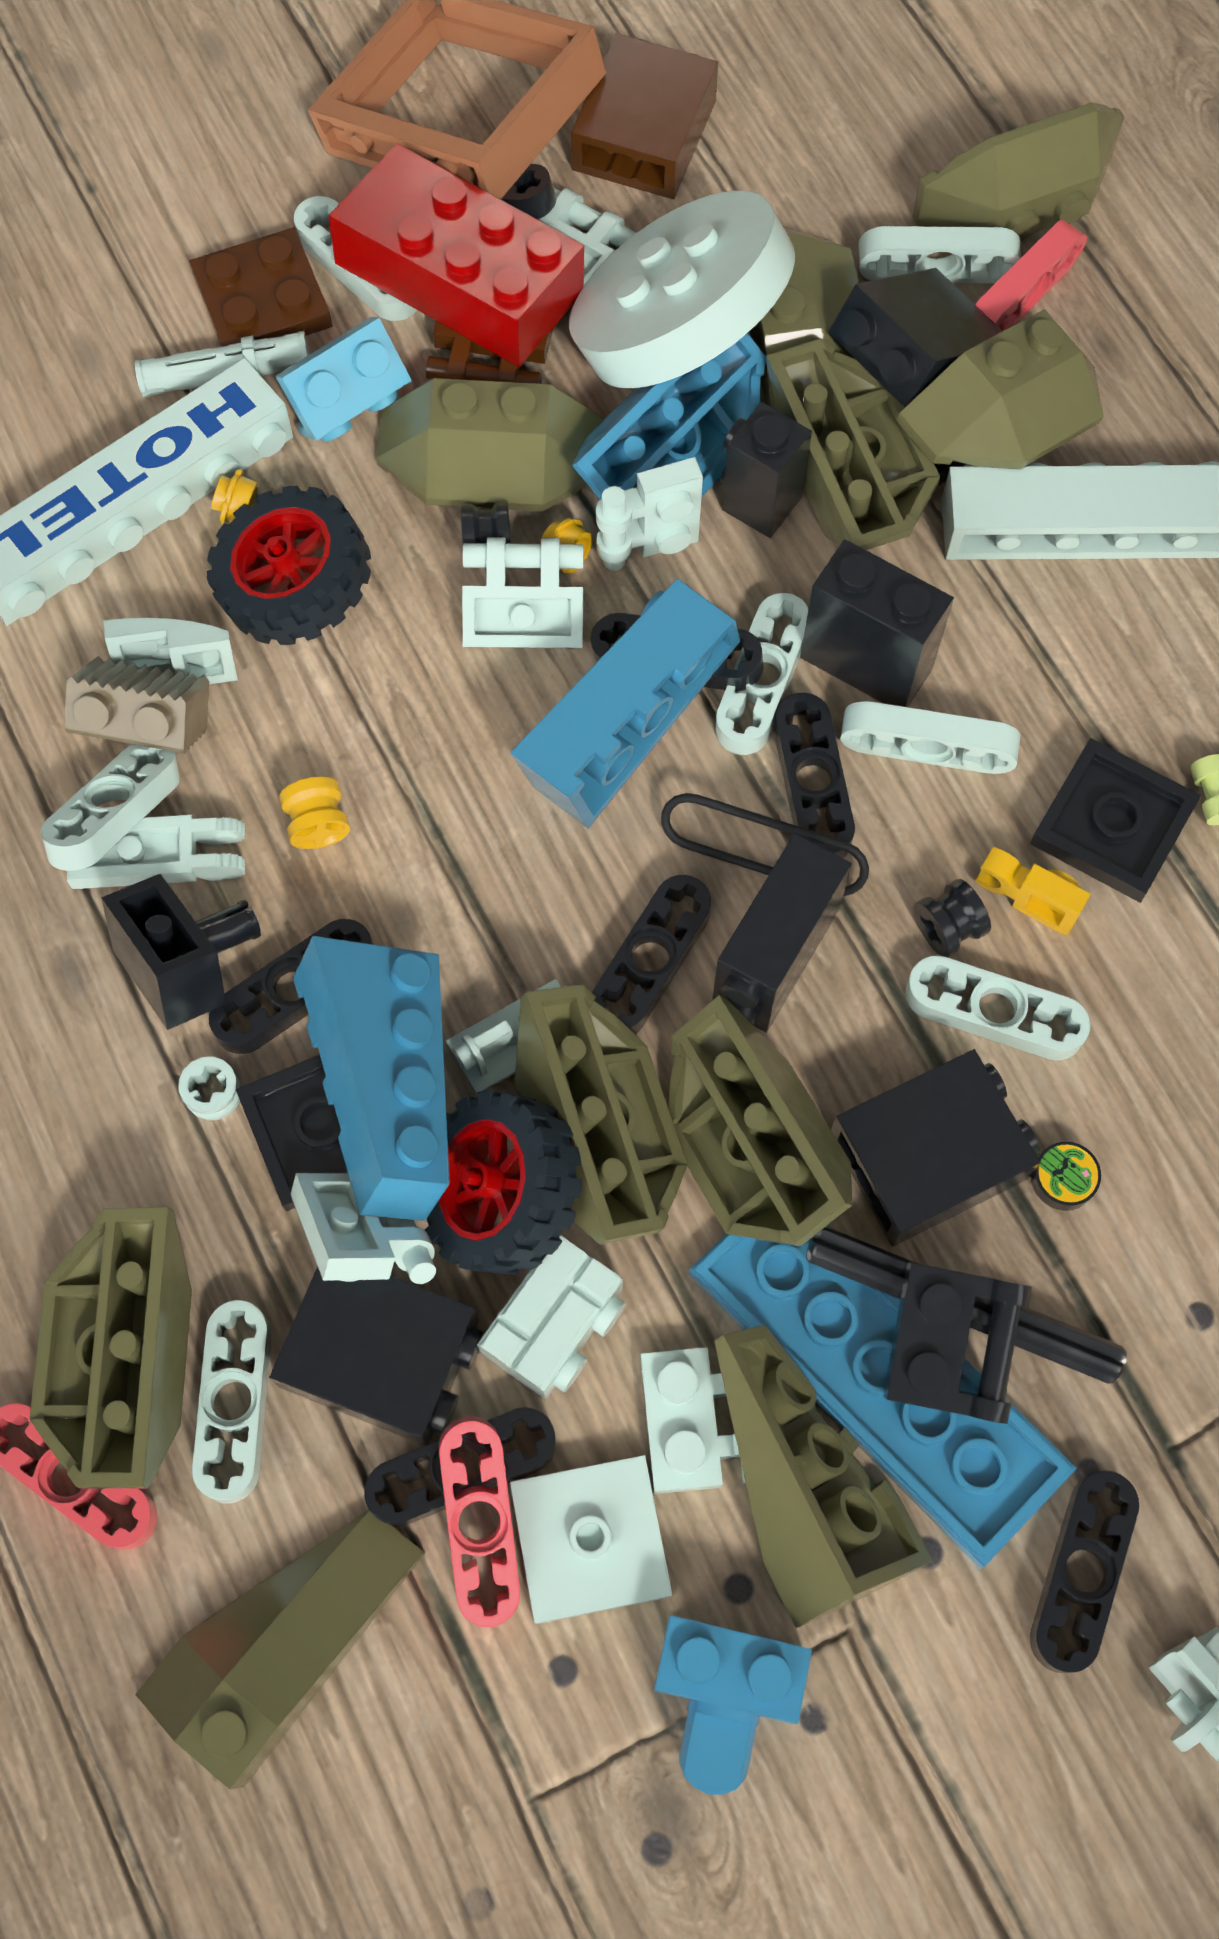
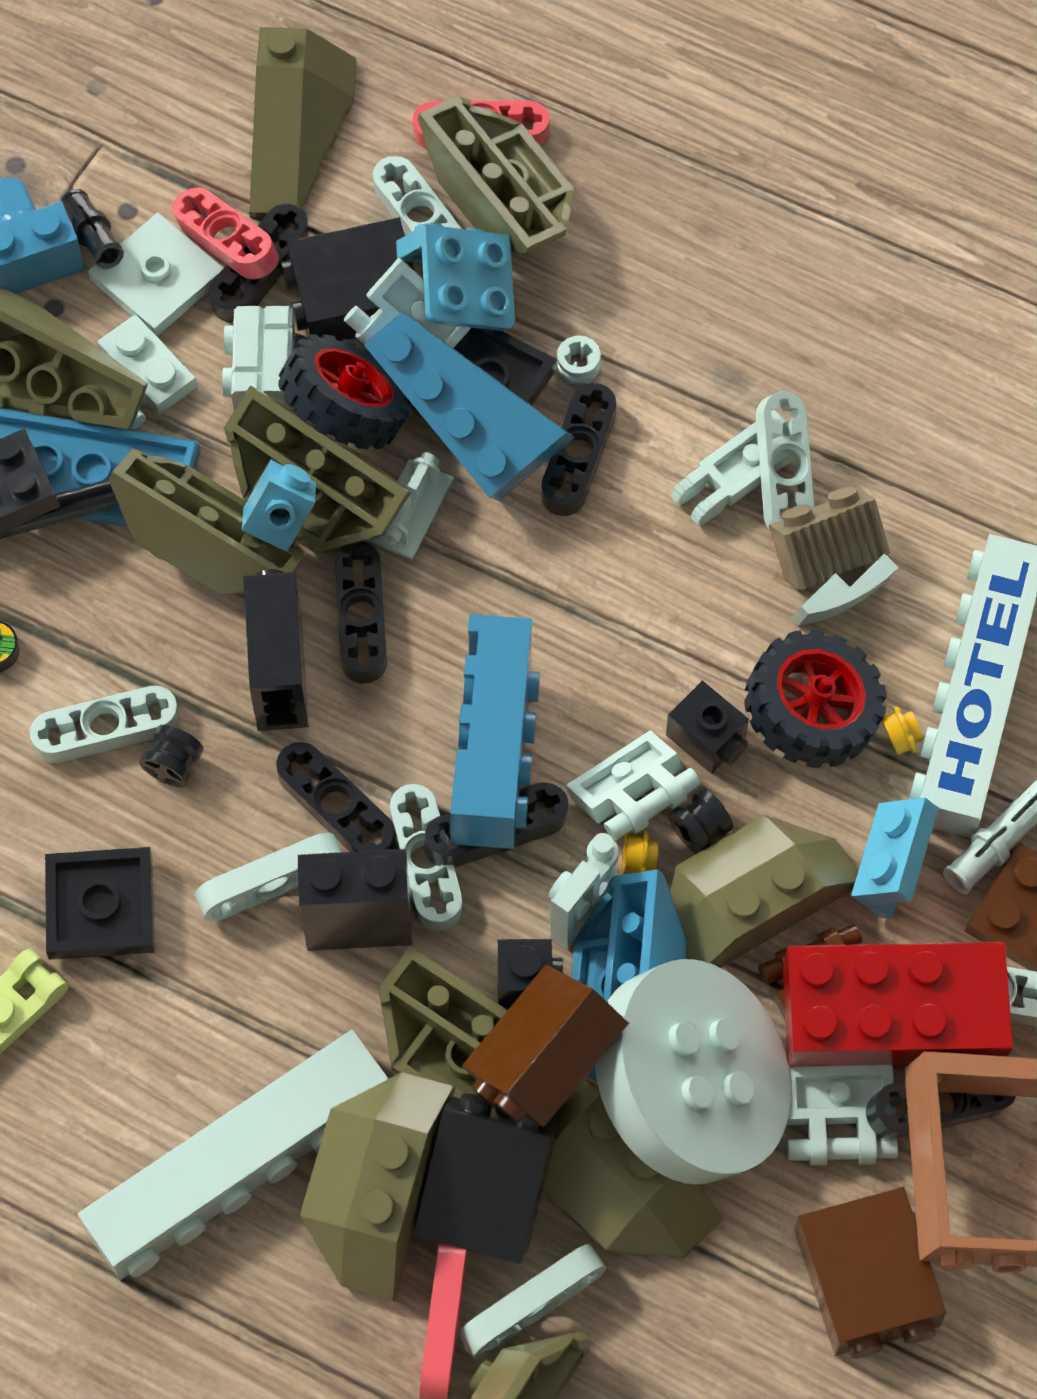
camera: 145 degrees right, 5 degrees down
black brick [101,874,261,1030] -> none
yellow wheel [279,776,351,849] -> none
black piece [661,793,869,896] -> none
black brick [831,1049,1041,1247] -> none
yellow plate [975,847,1091,937] -> none
none -> black pin [61,189,124,269]
none -> medium azure brick [242,460,316,552]
none -> medium azure bracket [396,223,515,331]
none -> reddish brown brick [462,965,629,1128]
none -> black brick [666,680,749,774]

